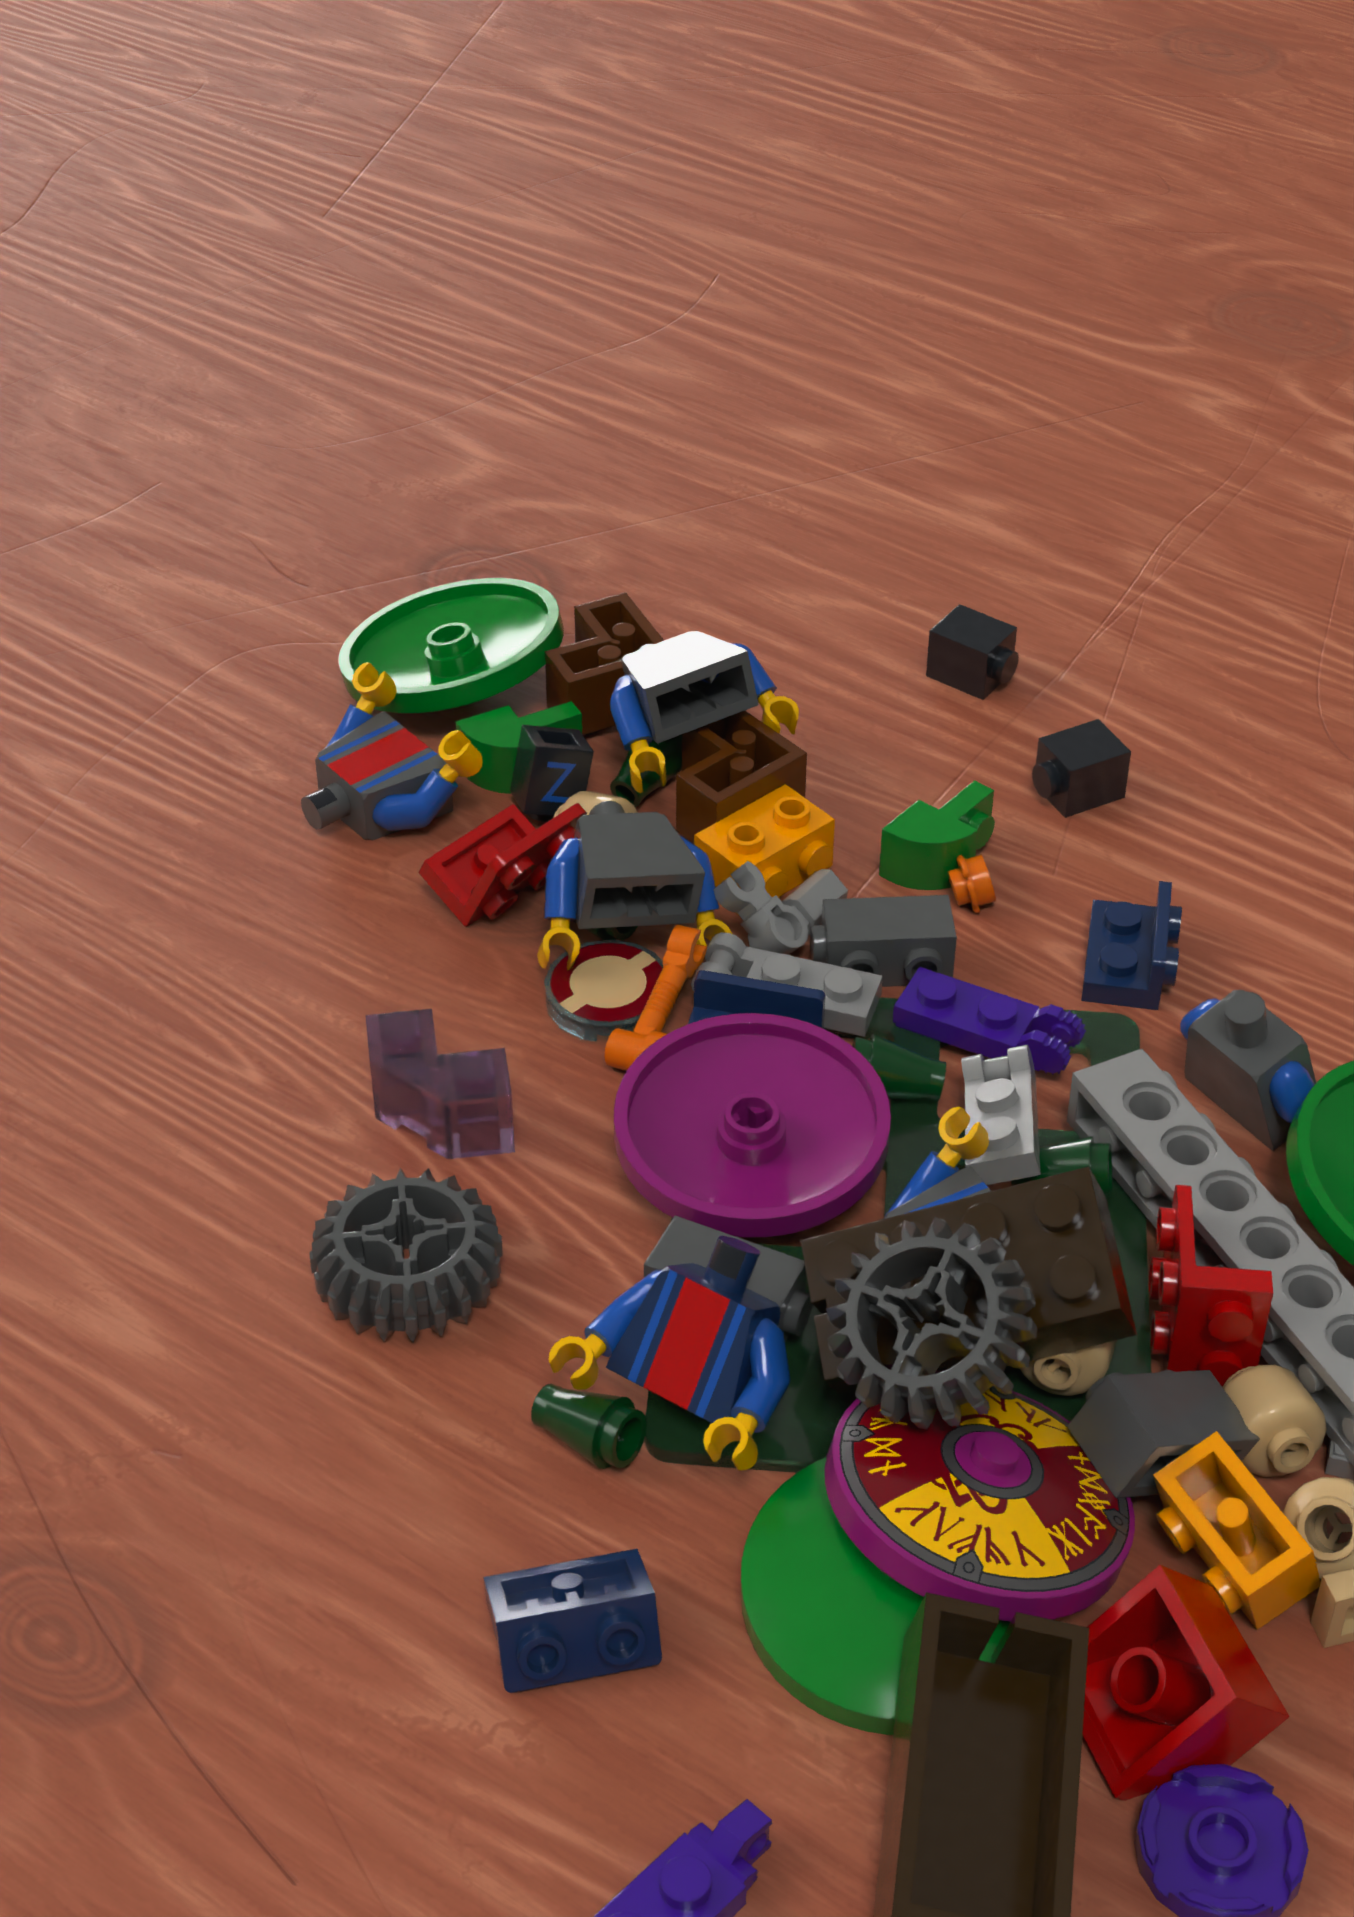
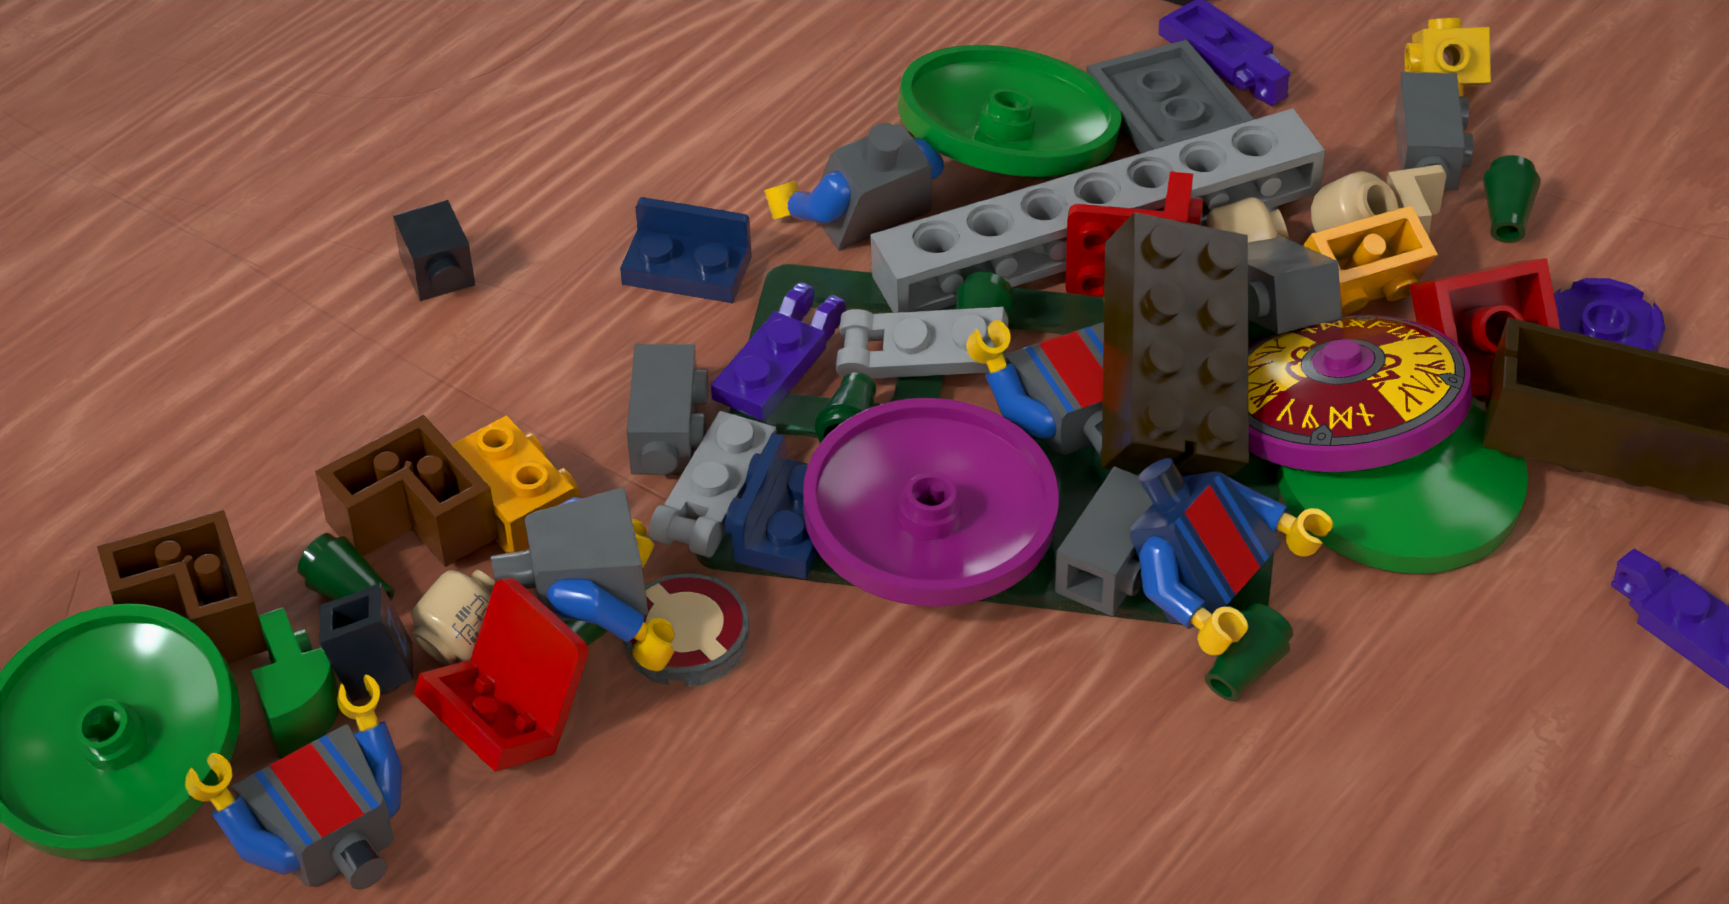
camera: 85 degrees left, 5 degrees up
dark grey gear [309,1168,503,1342] -> none
clear purple brick [365,1009,515,1159] -> none
dark blue bracket [483,1549,662,1693] -> none
orange brick [605,925,707,1071] -> none
dark grey torso [610,631,799,793] -> none
light grey bar [714,861,848,955] -> none
dark grey gear [826,1217,1037,1430] -> none
green brick [879,780,995,890] -> none
black brick [926,604,1019,700] -> none
orange plate [948,854,996,914] -> none

